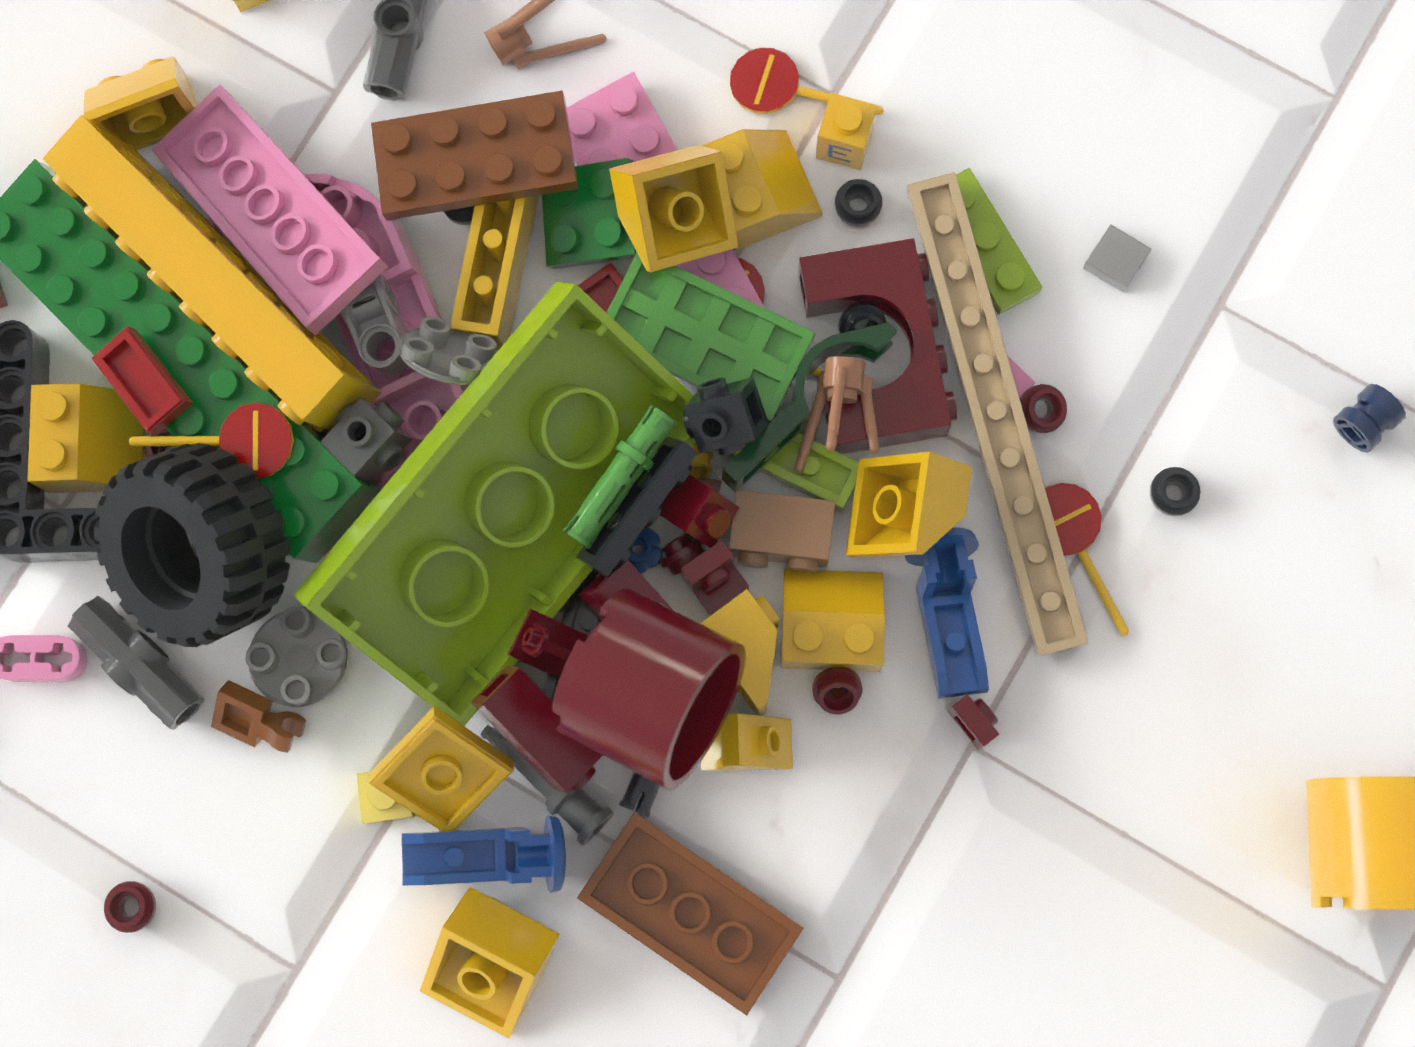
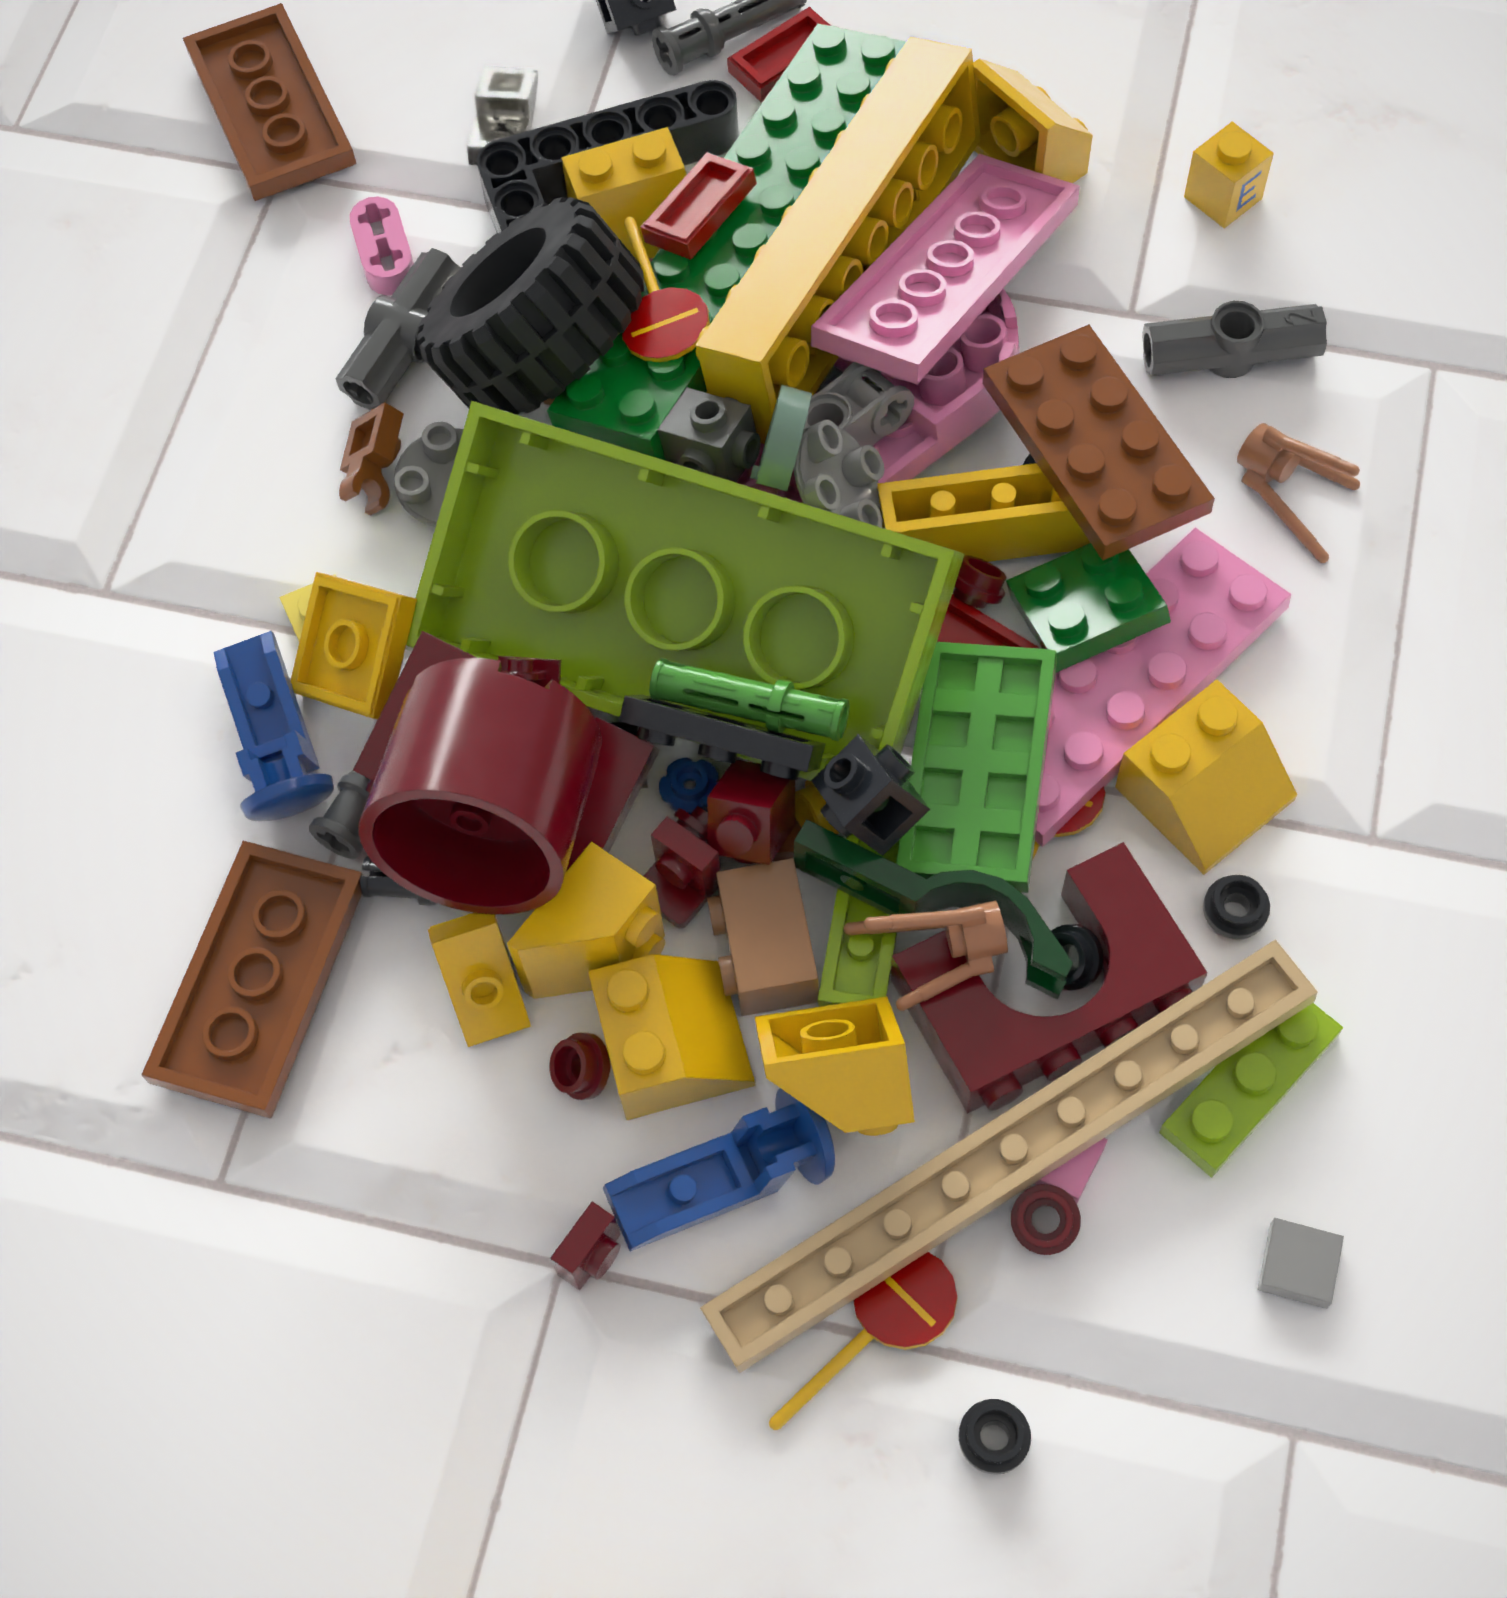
camera: 70 degrees right, 15 degrees down
dark red plate [104,881,156,933] -> none
yellow slope [420,887,560,1039] -> none
yellow slope [609,145,738,273] -> none
red piece [729,47,884,115] -> none
yellow brick [816,93,877,170] -> none
none -> sand green piece [750,385,812,491]
none -> dark red plate [952,555,1007,609]

